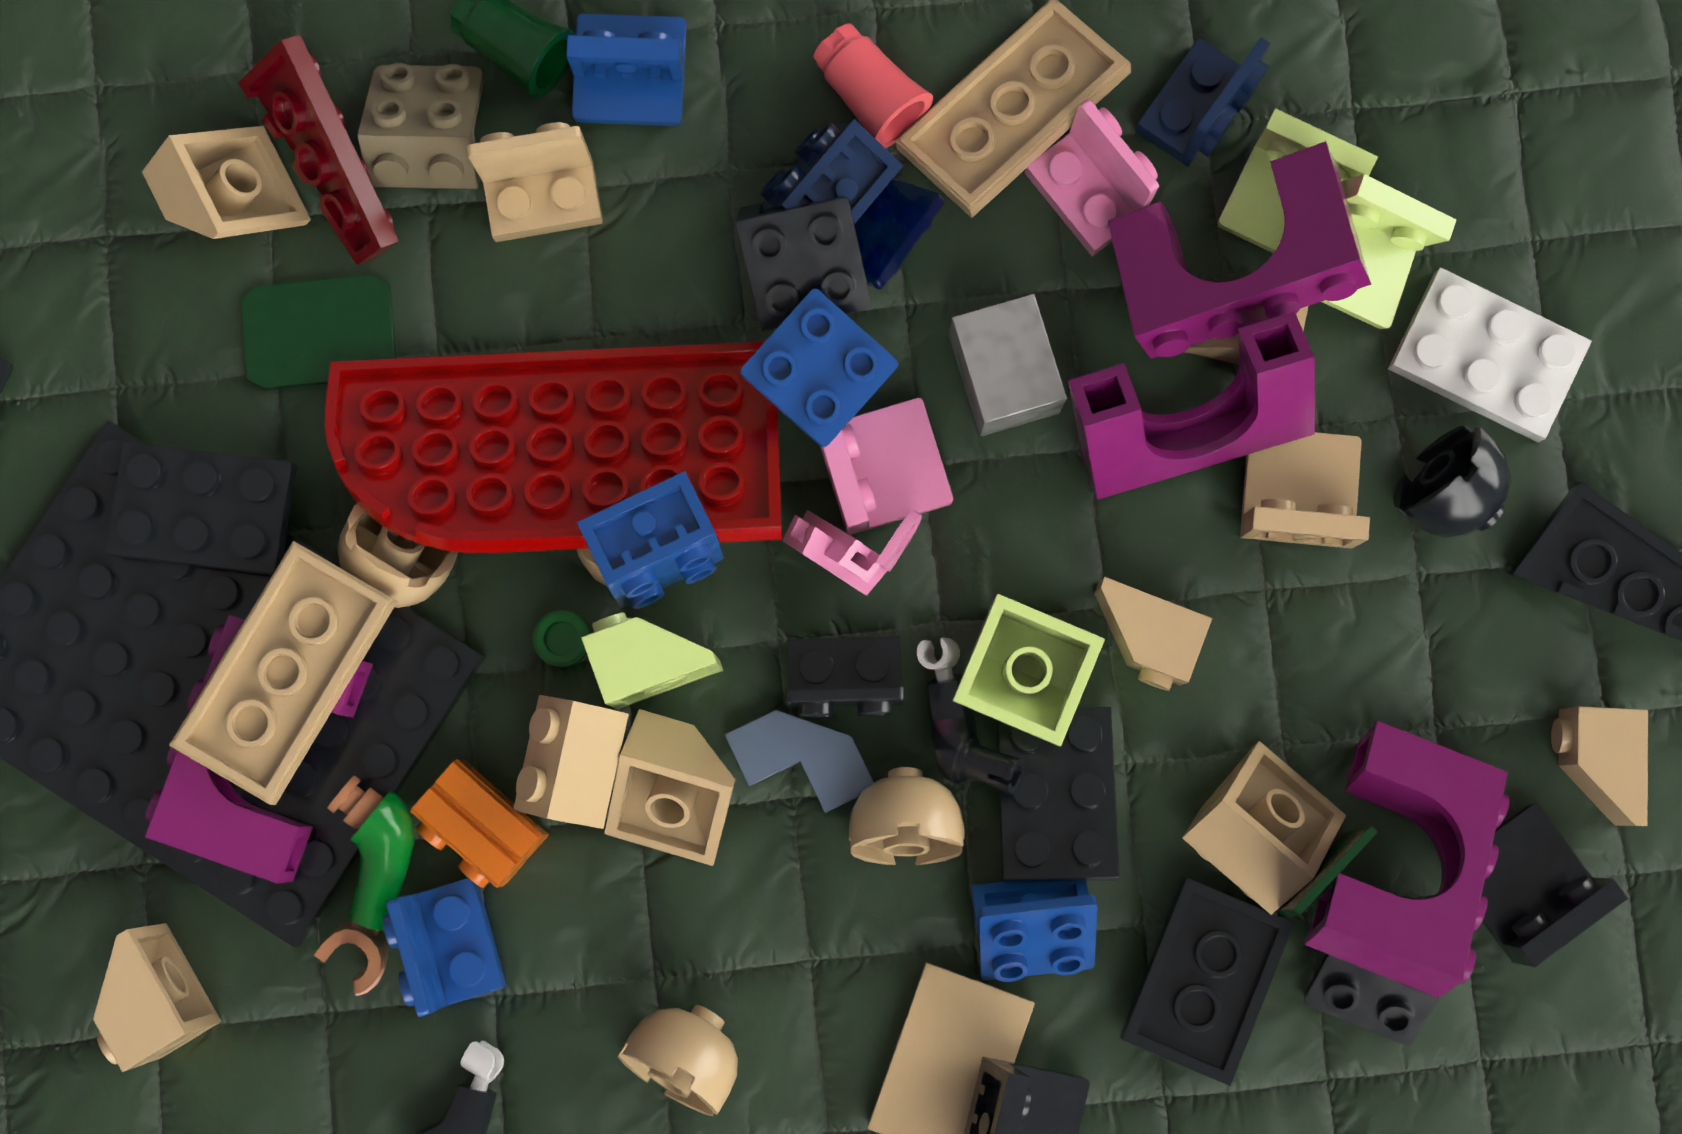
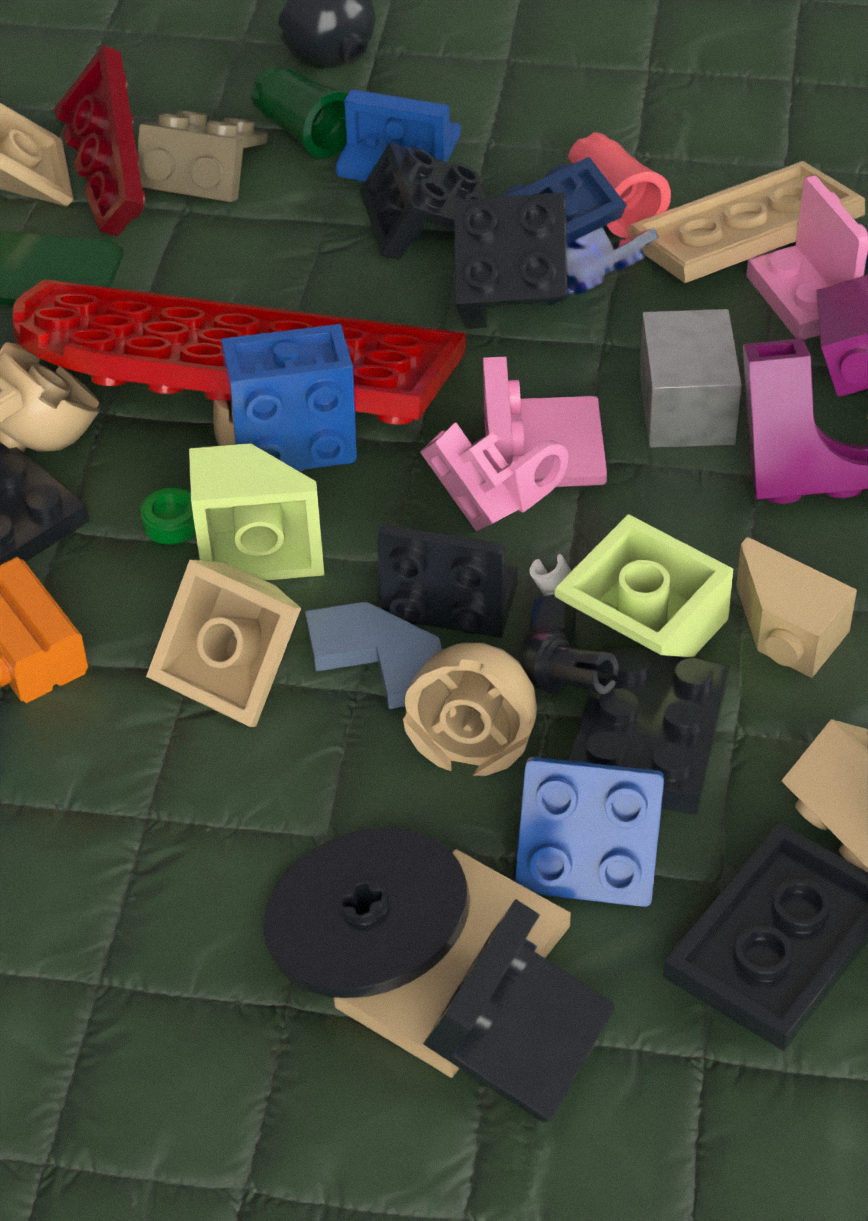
camera: 15 degrees right, 35 degrees down
tan bracket [467,122,603,242] -> none
tan slope [513,695,629,829] -> none
tan cylinder [618,1005,738,1116] -> none
blue bracket [740,289,899,448] -> none
none -> black piece [264,827,470,998]
none -> black bracket [360,142,486,260]

